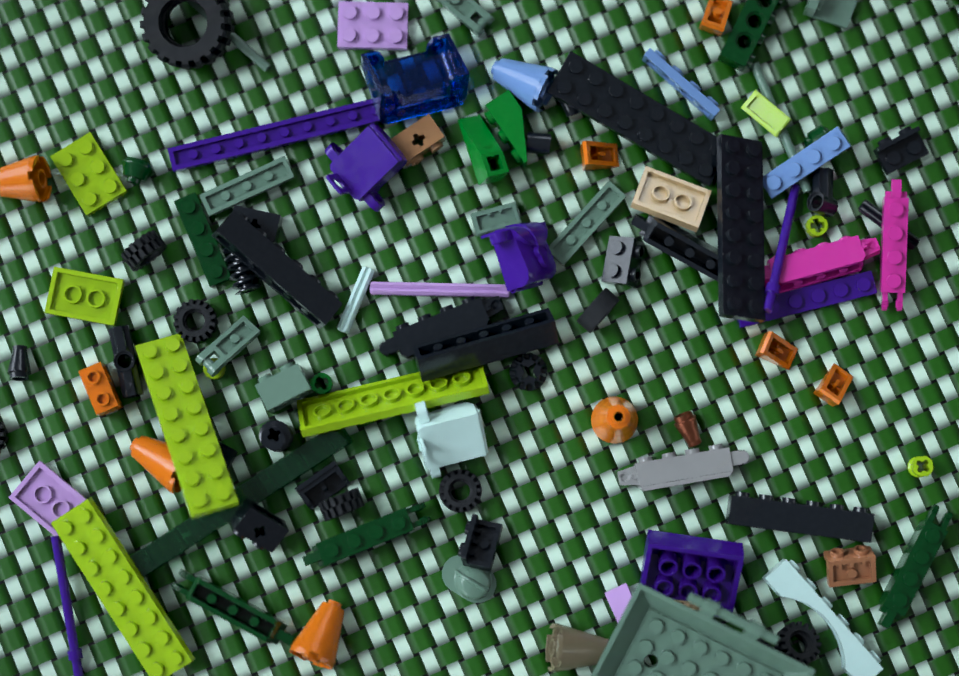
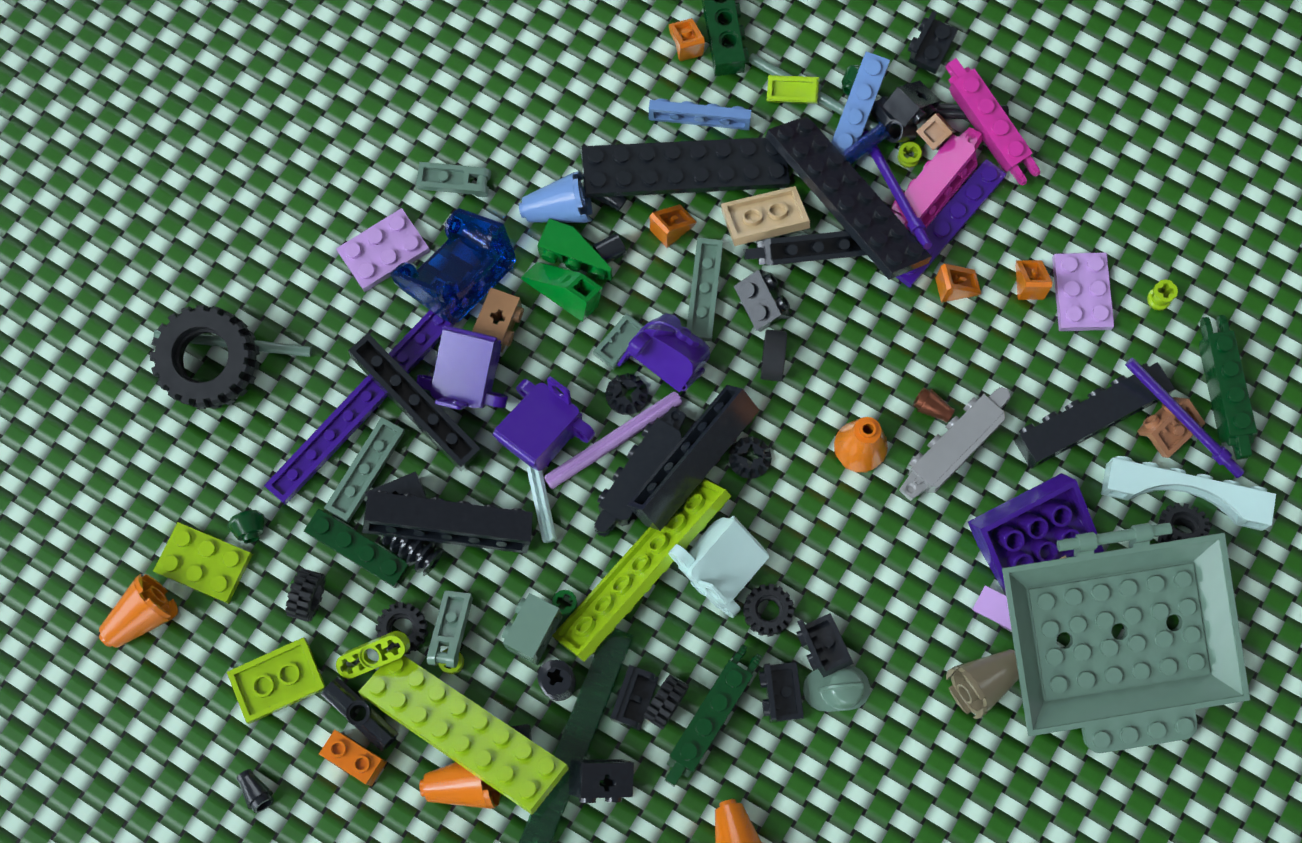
camera: 30 degrees left, 10 degrees down
none -> lime beam [336,631,410,678]
none -> black brick [348,333,481,471]
none -> dark purple piece [493,376,595,471]
none -> black gear [605,373,648,415]
none -> black bracket [759,662,804,723]
none -> clear blue pin [840,123,890,165]
none -> black brick [883,80,941,127]
none -> medium nougat brick [916,113,956,150]
none -> lavender plate [1052,253,1114,331]
none -> dark purple bar [1125,358,1244,478]

